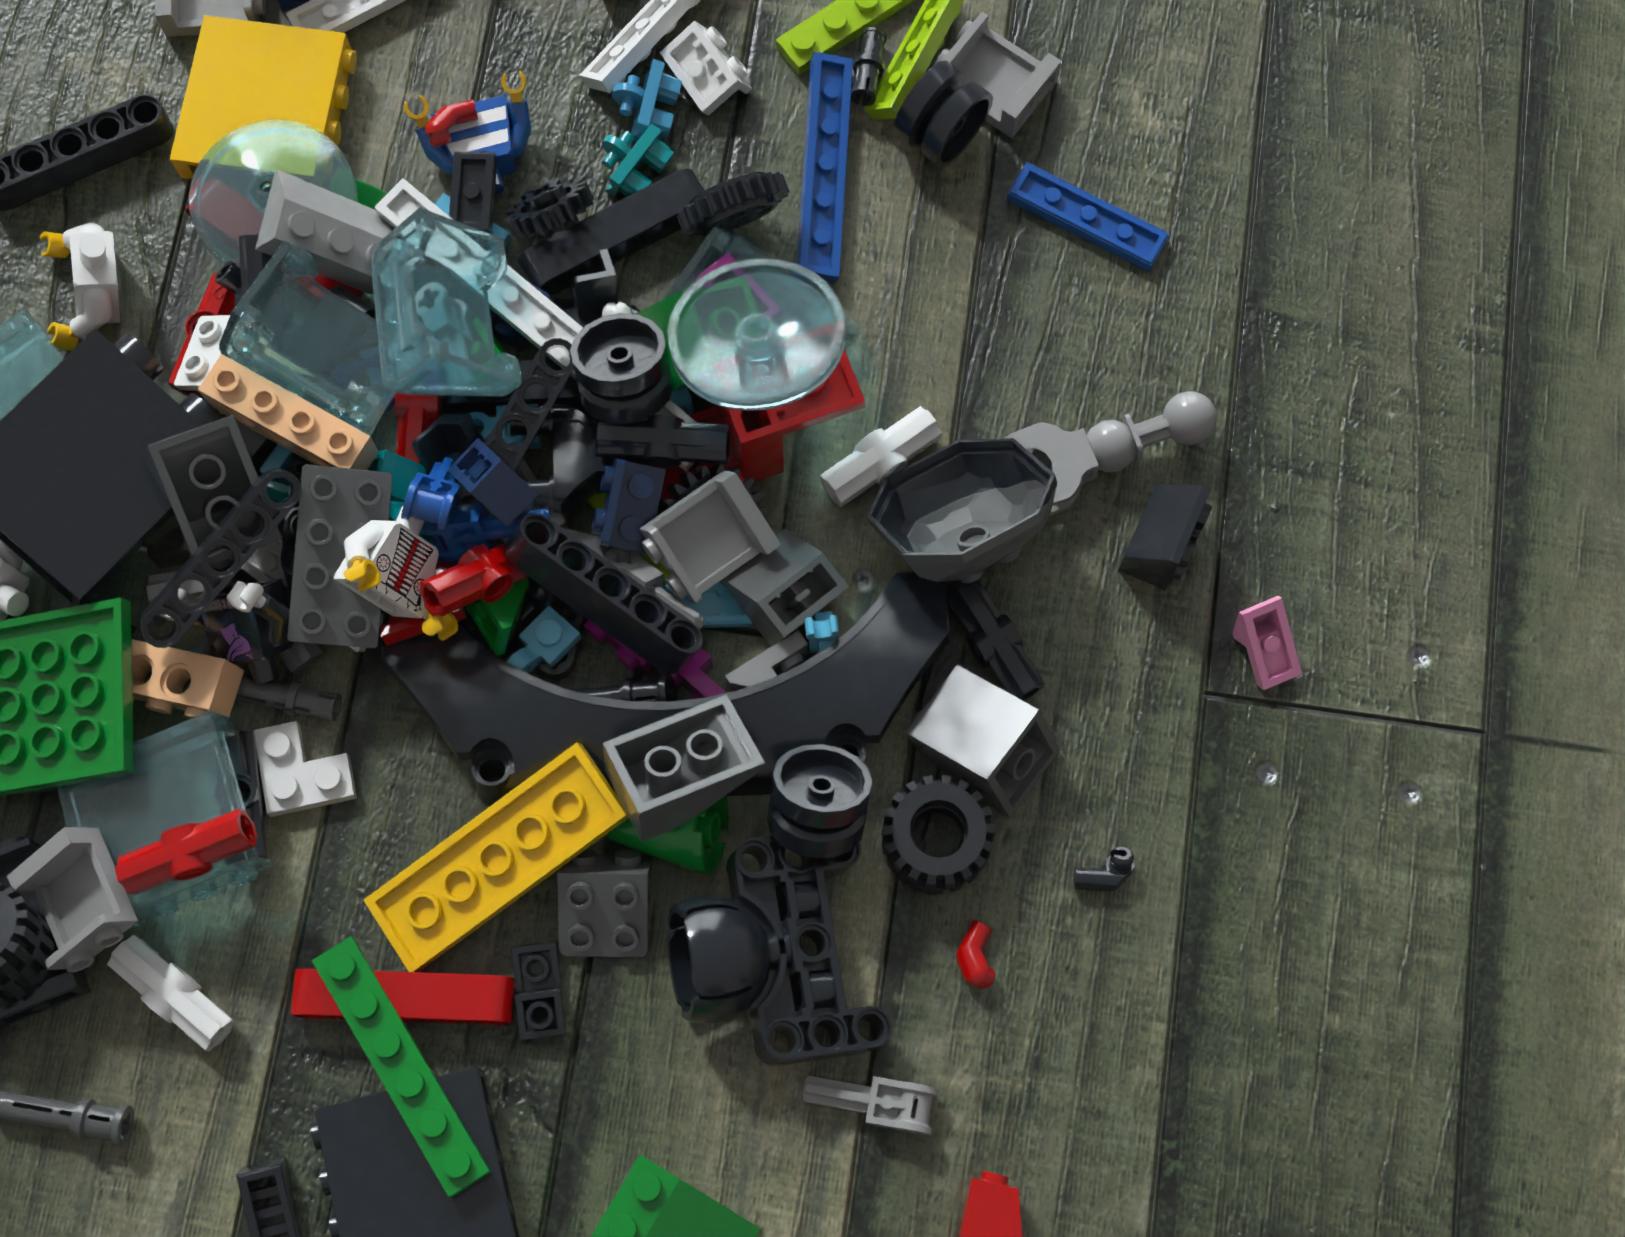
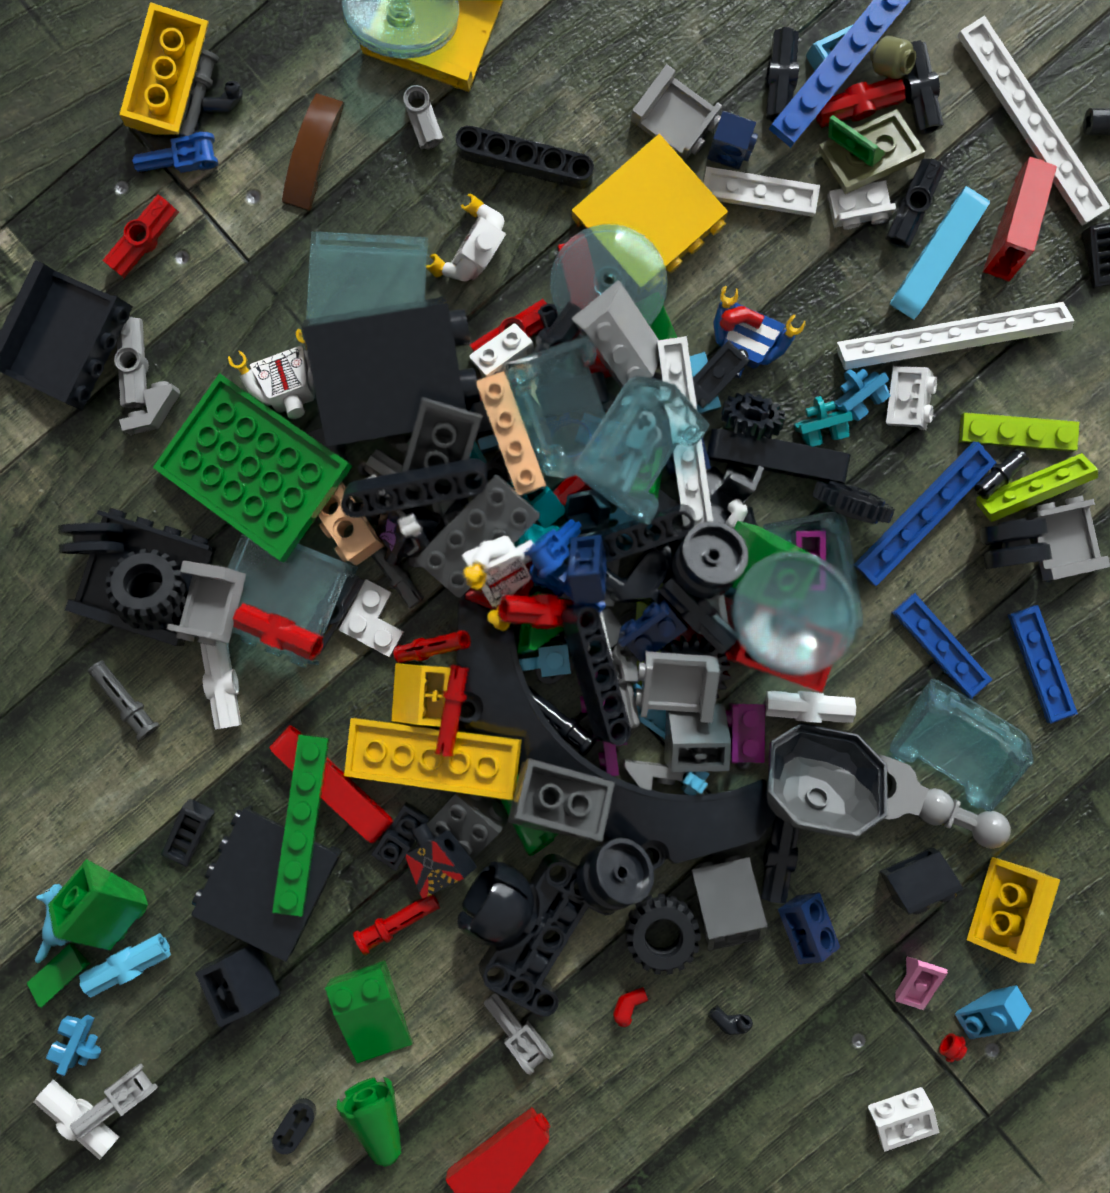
camera: 40 degrees right, 15 degrees up
none -> red pin [353,894,441,956]
none -> yellow slope [391,663,451,726]
none -> red pin [393,630,471,663]
none -> black torso [406,822,477,899]
none -> red pin [434,665,469,757]
none -> magenta bracket [726,703,765,764]
none -> dark blue brick [778,892,840,964]
none -> white bracket [868,1087,940,1152]
none -> clear light blue windscreen [890,679,1034,812]
none -> blue tile [891,593,992,699]
none -> red plate [939,1033,967,1063]
none -> dark azure slope [955,985,1032,1039]
none -> yellow slope [967,857,1060,964]

